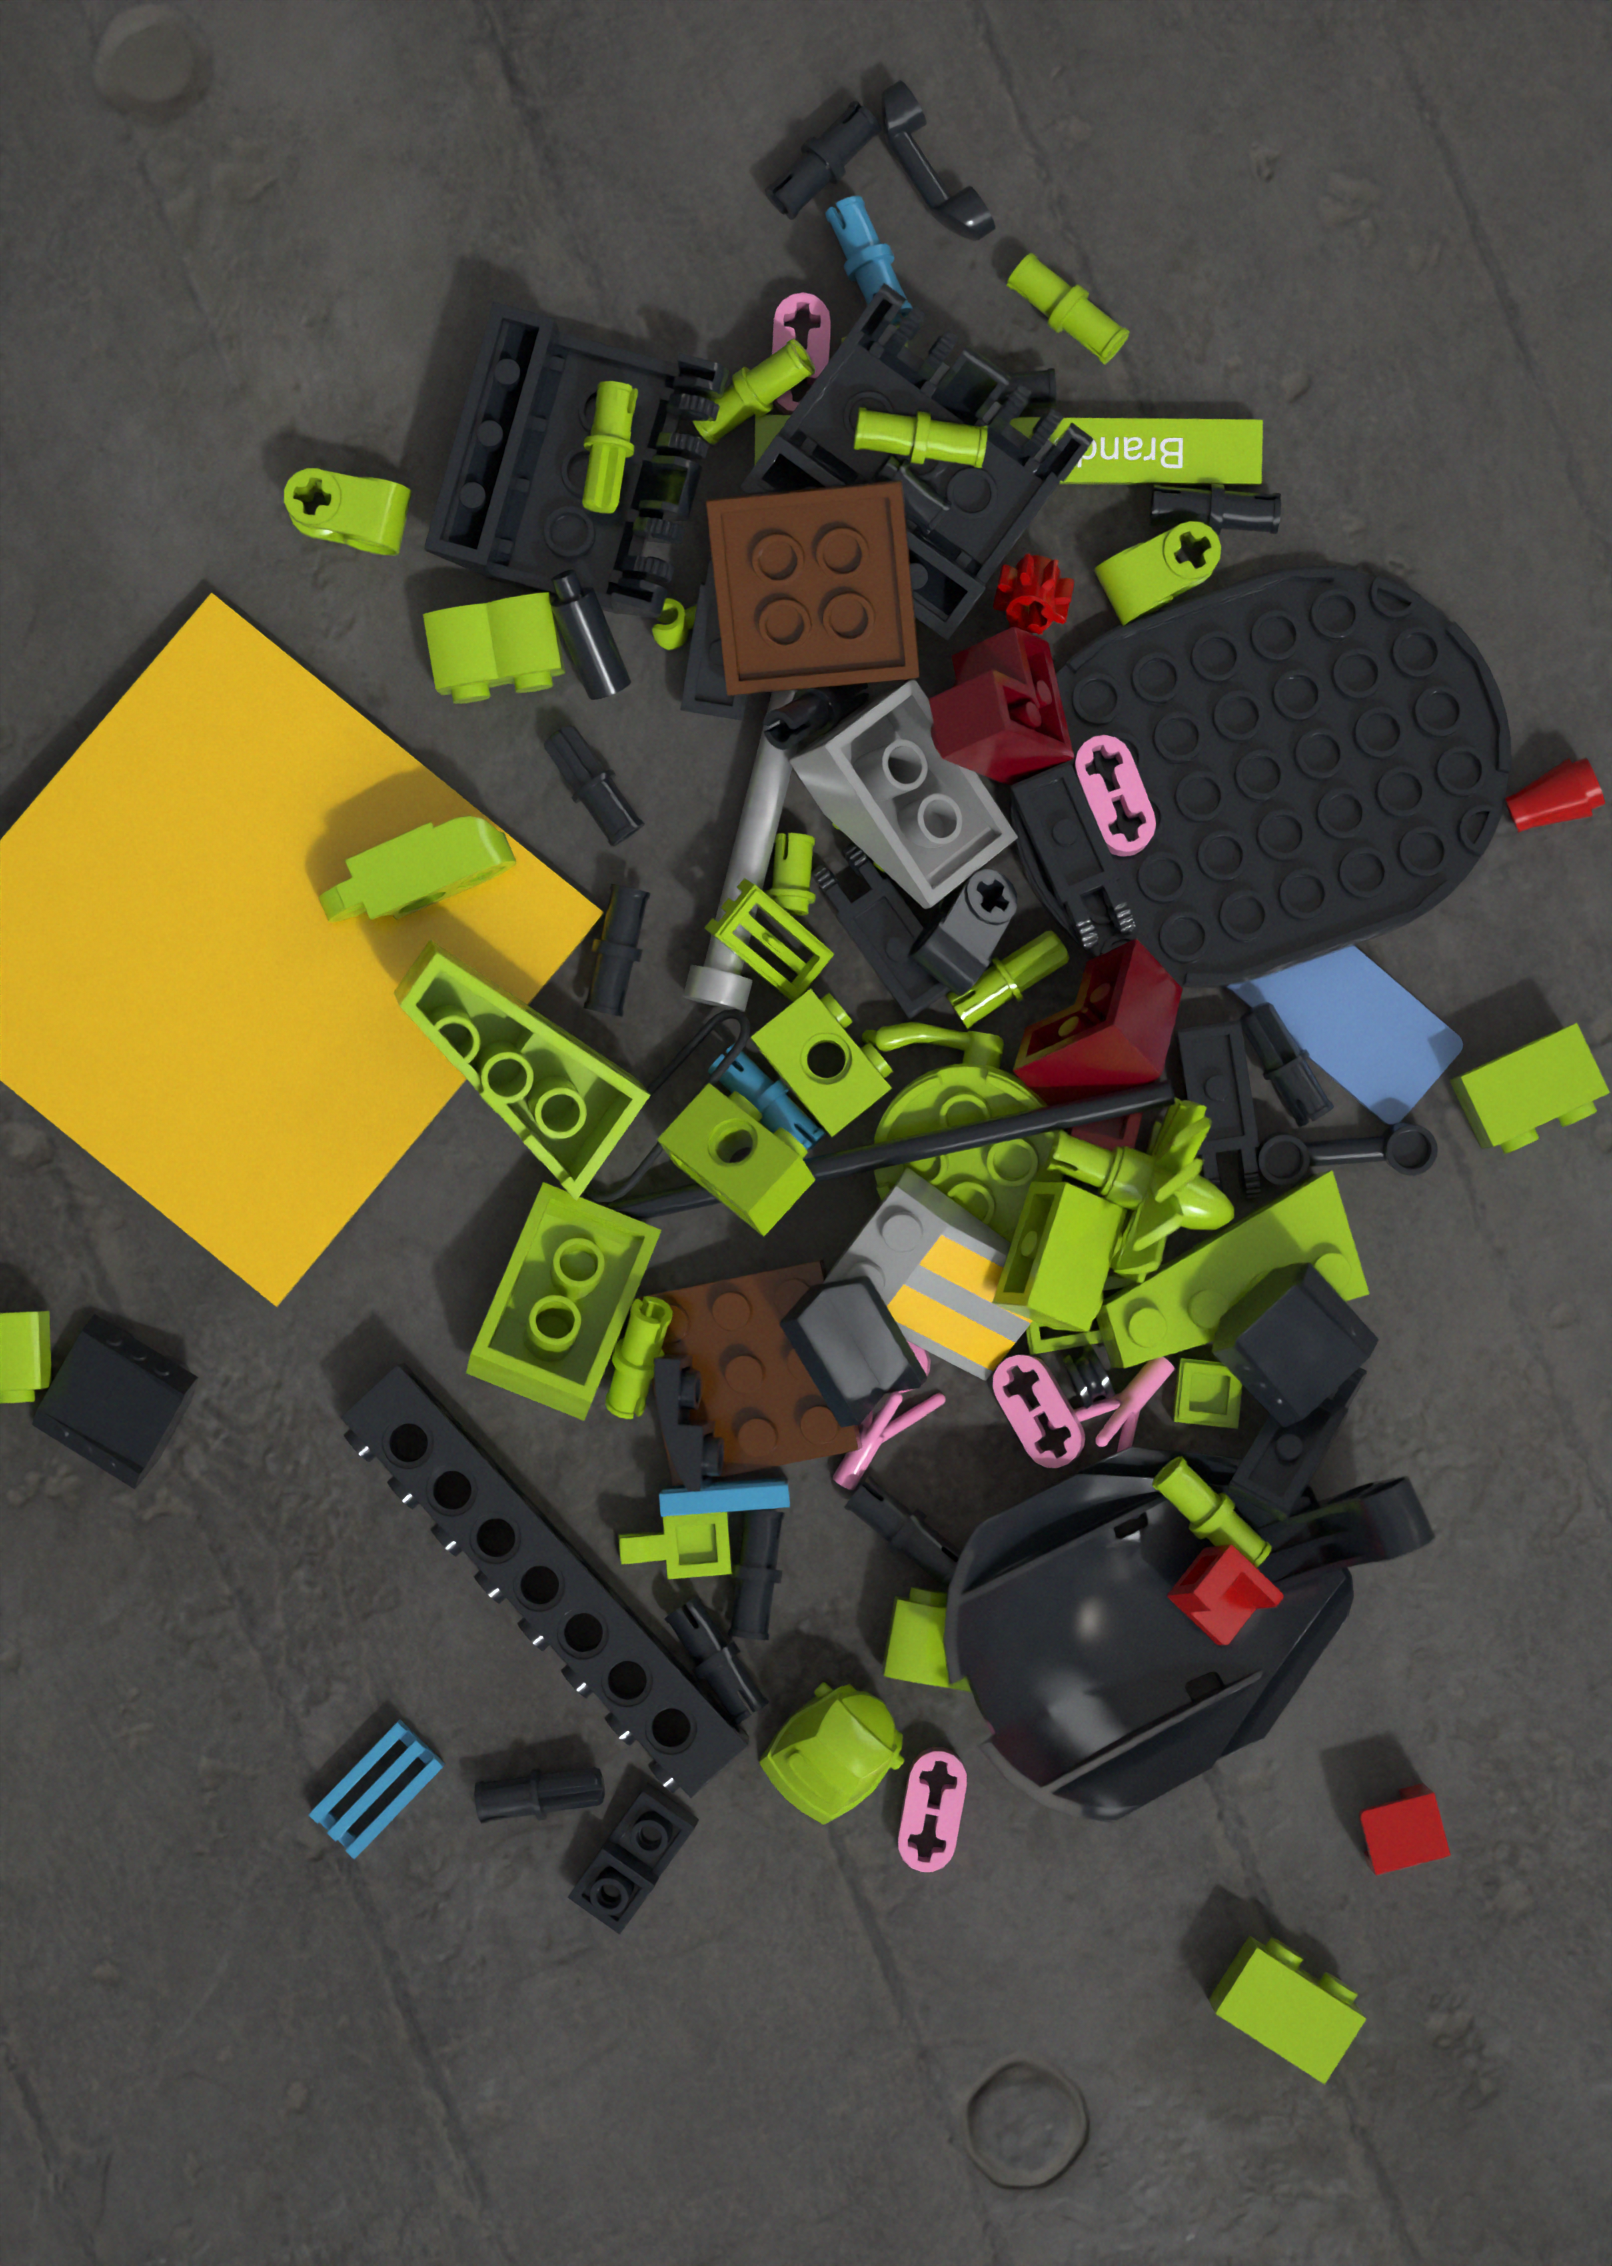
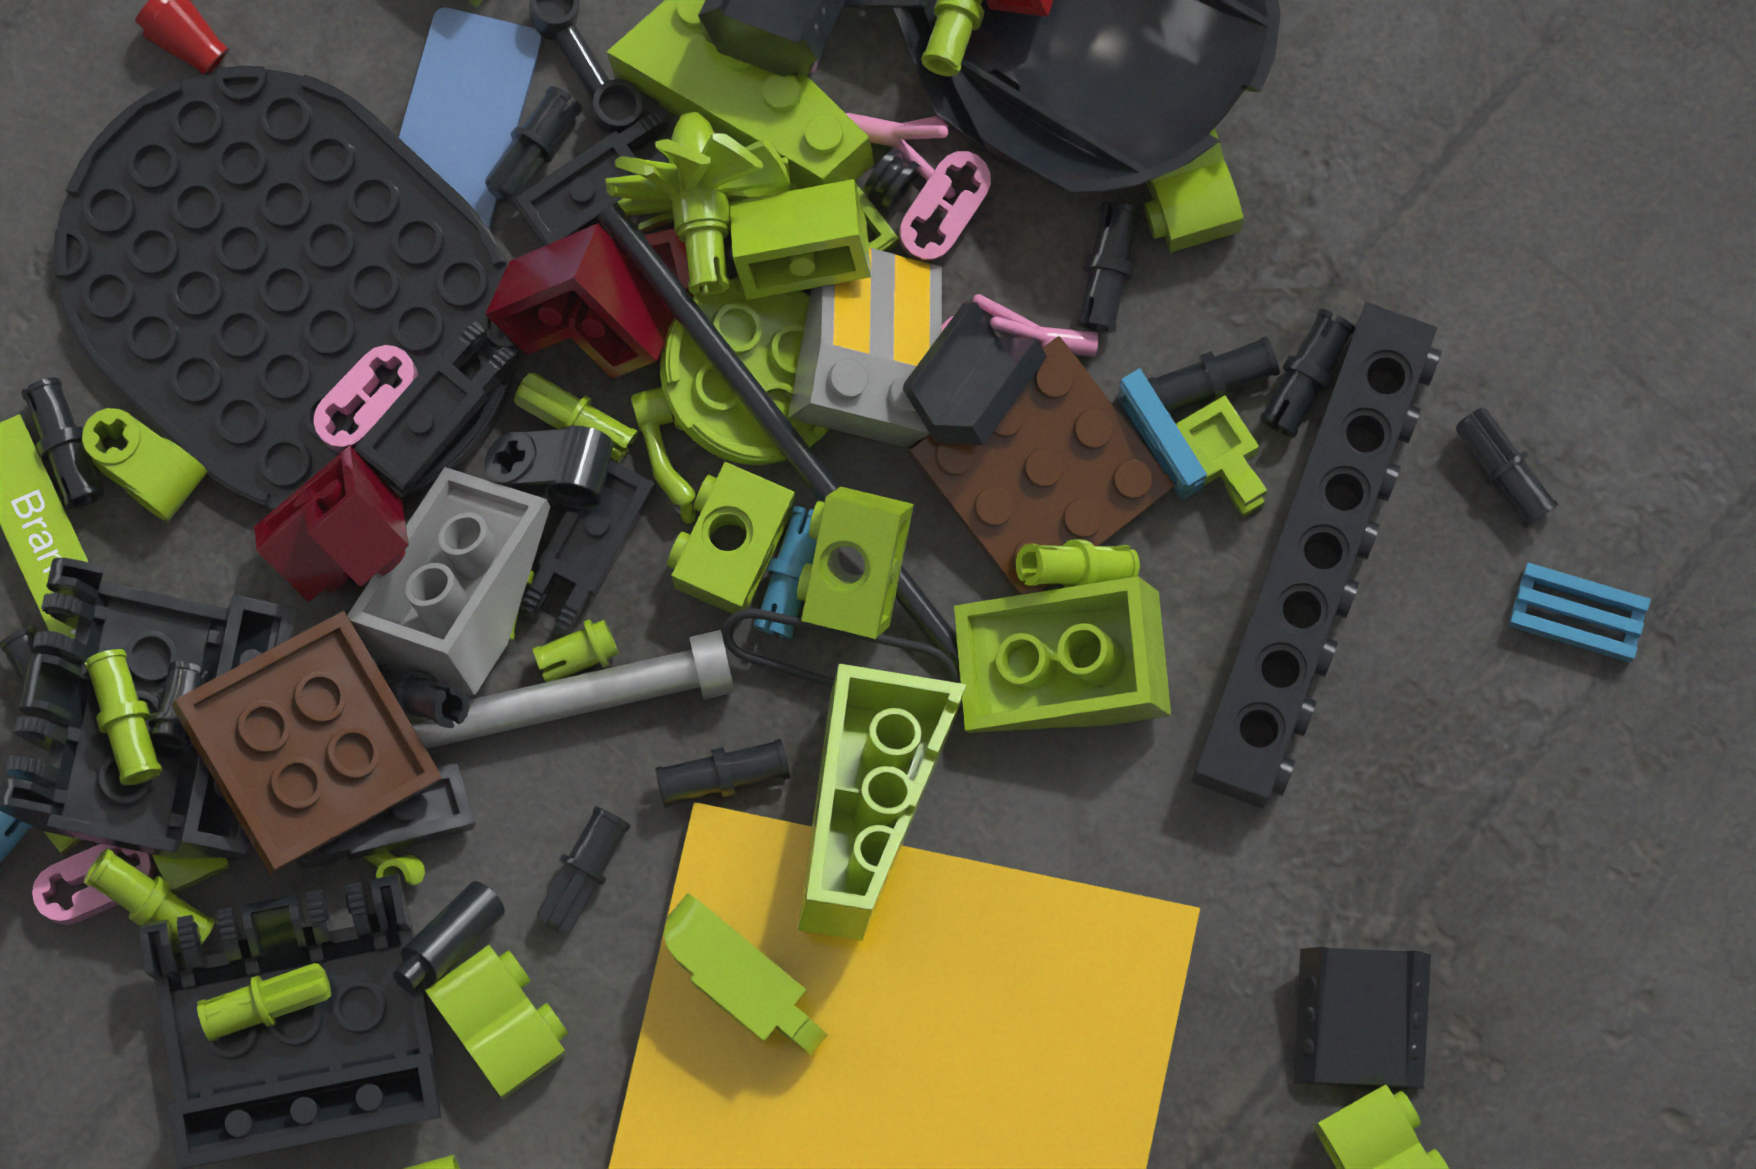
camera: 120 degrees left, 10 degrees down
black slope [568,1782,699,1935] -> none
black slope [655,1354,724,1492] -> none
lime tile [705,878,834,1002] -> none
lime helmet [759,1682,905,1825] -> none
bright pink beam [898,1747,967,1872] -> none
red gear [993,553,1074,635] -> none
lime tile [1172,1358,1243,1429] -> none

